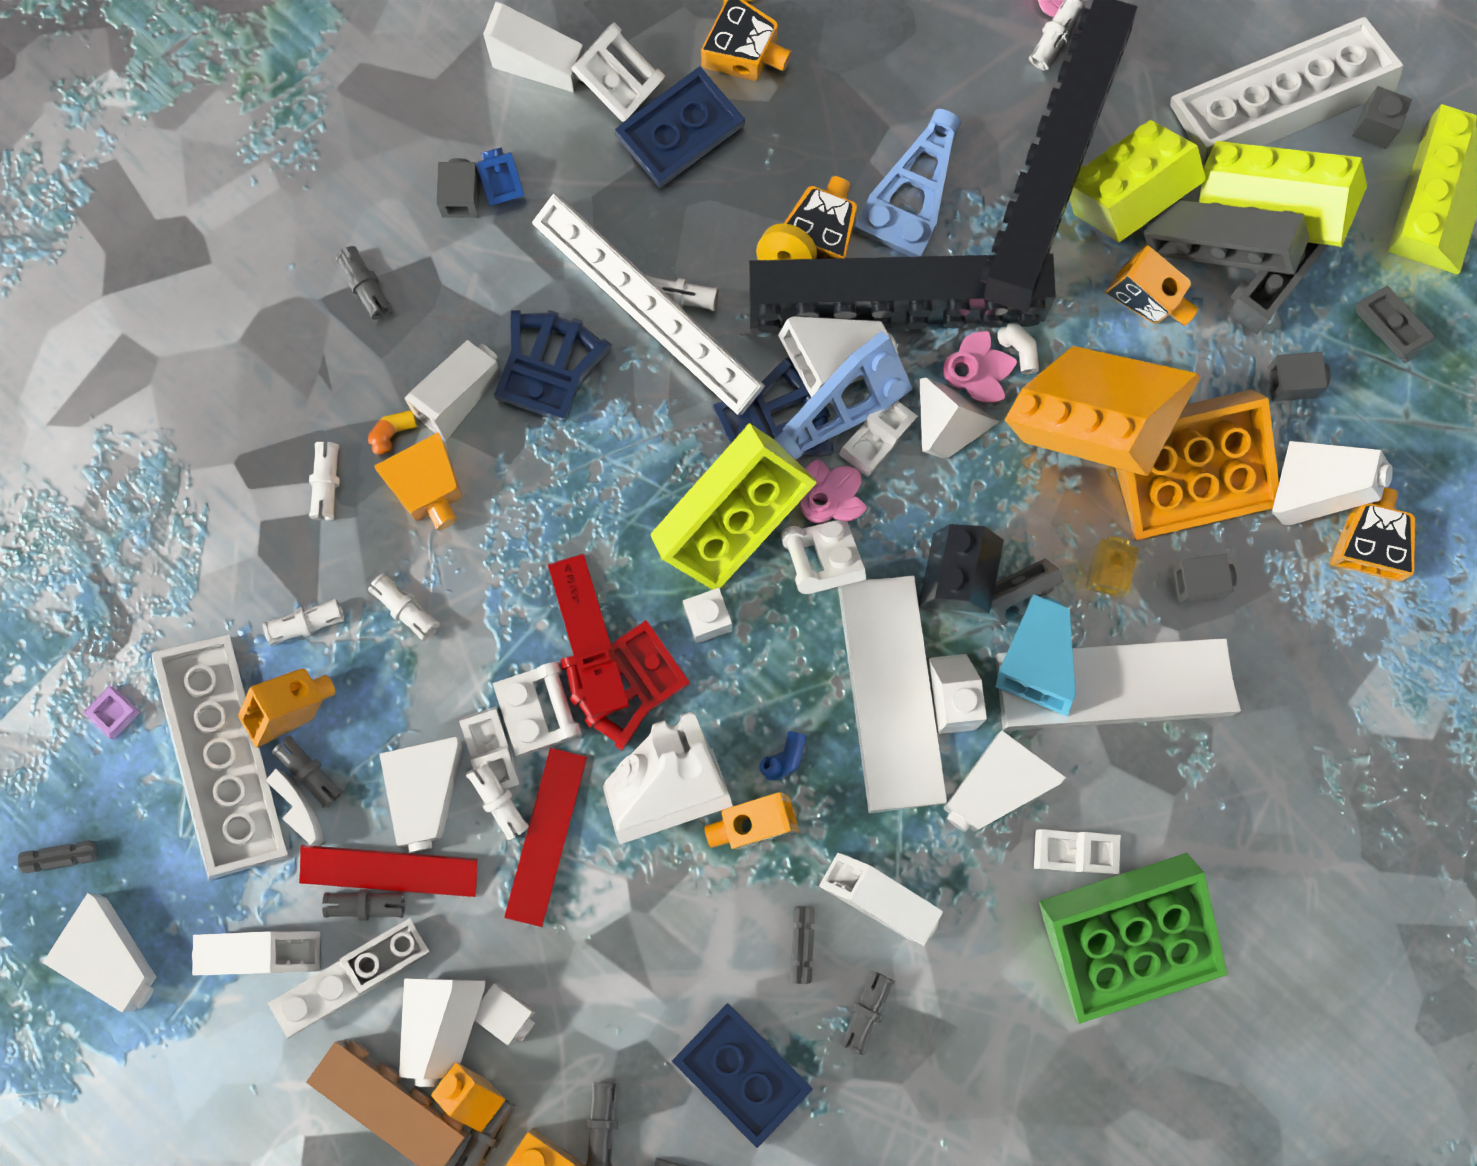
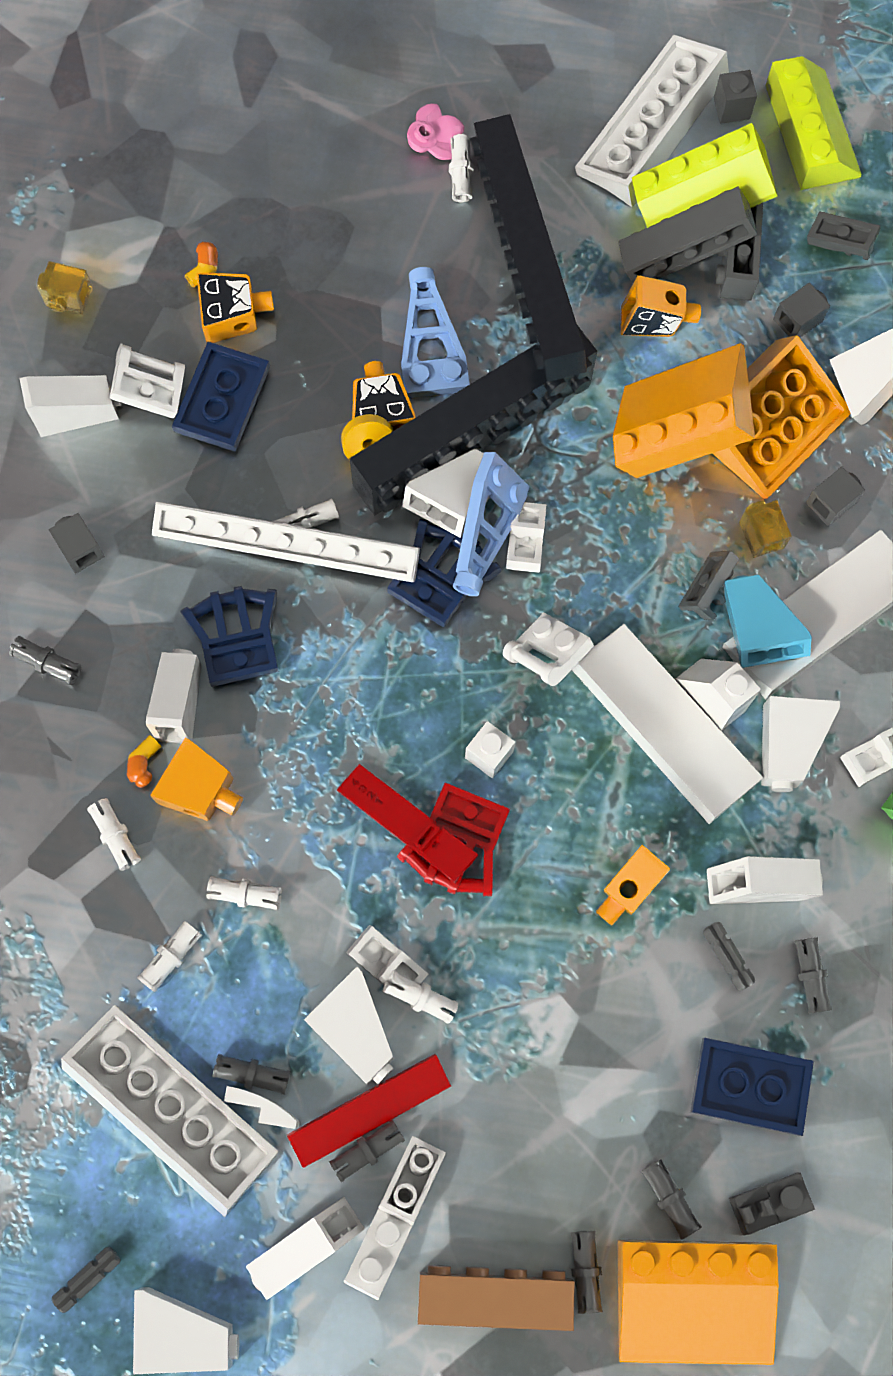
camera: 35 degrees left, 5 degrees down
lavender tile [83,685,141,740] -> none
light orange torso [238,668,335,748] -> none
white slope [399,978,485,1087] -> none
light orange brick [431,1062,506,1132] -> none
white brick [475,983,536,1045] -> none
blue bracket [476,147,525,206] -> none
white plate [492,661,582,757] -> none
red piece [504,748,587,928] -> none
white piece [602,712,733,845] -> none
neon yellow slope [650,423,817,590] -> none
blue arm [759,731,807,780] -> none
bright pink plate [800,459,867,523] -> none
black slope [918,524,1004,614] -> none
white slope [920,378,1000,459] -> none
bright pink plate [943,331,1017,403] -> none
white arm [997,324,1039,374] -> none
neon yellow brick [1070,120,1206,243] -> none

